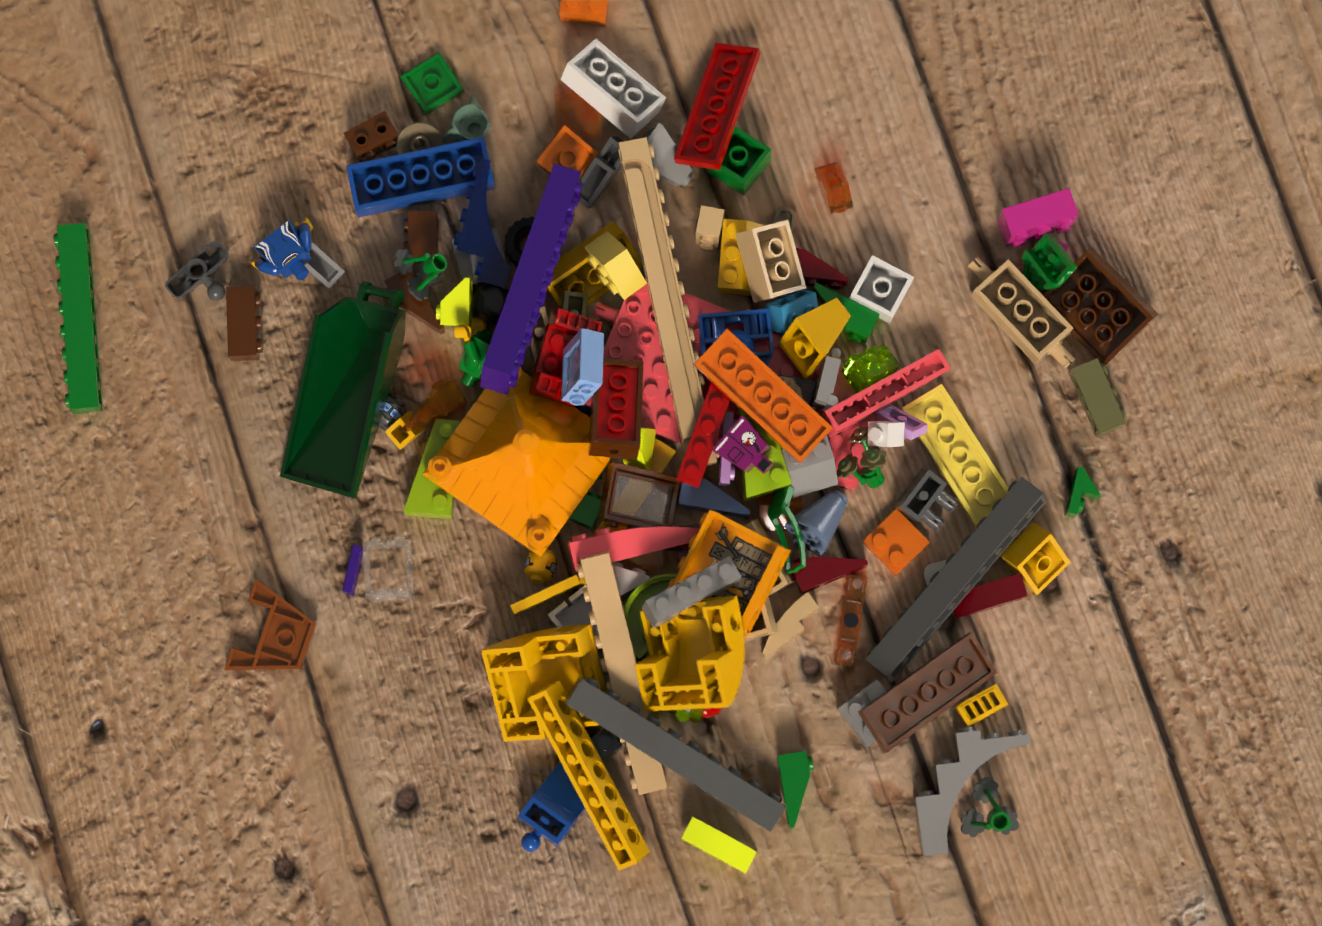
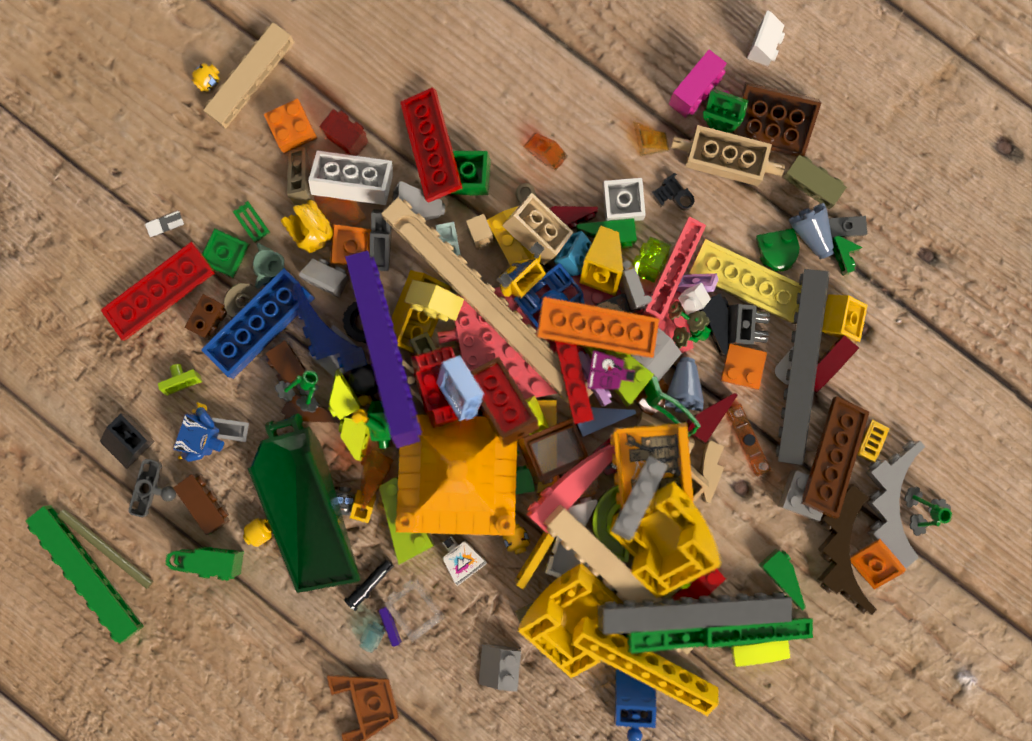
camera: 30 degrees left, 5 degrees up
none -> olive piece [58,509,153,589]
none -> black slope [100,413,155,469]
none -> red plate [101,242,215,341]
none -> white sticker [145,211,184,237]
none -> lime tile [157,364,202,396]
none -> green brick [165,547,244,581]
none -> green tile [232,201,270,243]
none -> yellow head [243,518,272,547]
none -> yellow piece [281,200,333,254]
none -> dark tan slope [287,147,314,206]
none -> light grey slope [299,258,349,298]
none -> clear red brick [319,109,369,156]
none -> neon yellow slope [339,417,370,461]
none -> black pin [343,558,394,611]
none -> clear light blue brick [359,621,385,653]
none -> light aqua slope [435,222,461,256]
none -> white torso [443,536,487,586]
none -> light grey slope [479,644,521,692]
none -> yellow torso [497,241,546,298]
none -> green slope [628,618,813,653]
none -> clear yellow slope [633,121,669,156]
none -> black piece [651,173,695,211]
none -> red slope [671,568,726,601]
none -> black slope [699,293,729,357]
none -> white slope [747,11,785,66]
none -> green slope [756,228,800,272]
none -> sand blue cone [789,203,834,259]
none -> dark brown arch [817,484,877,615]
none -> dark grey plate [829,216,868,238]
none -> orange plate [850,539,906,590]

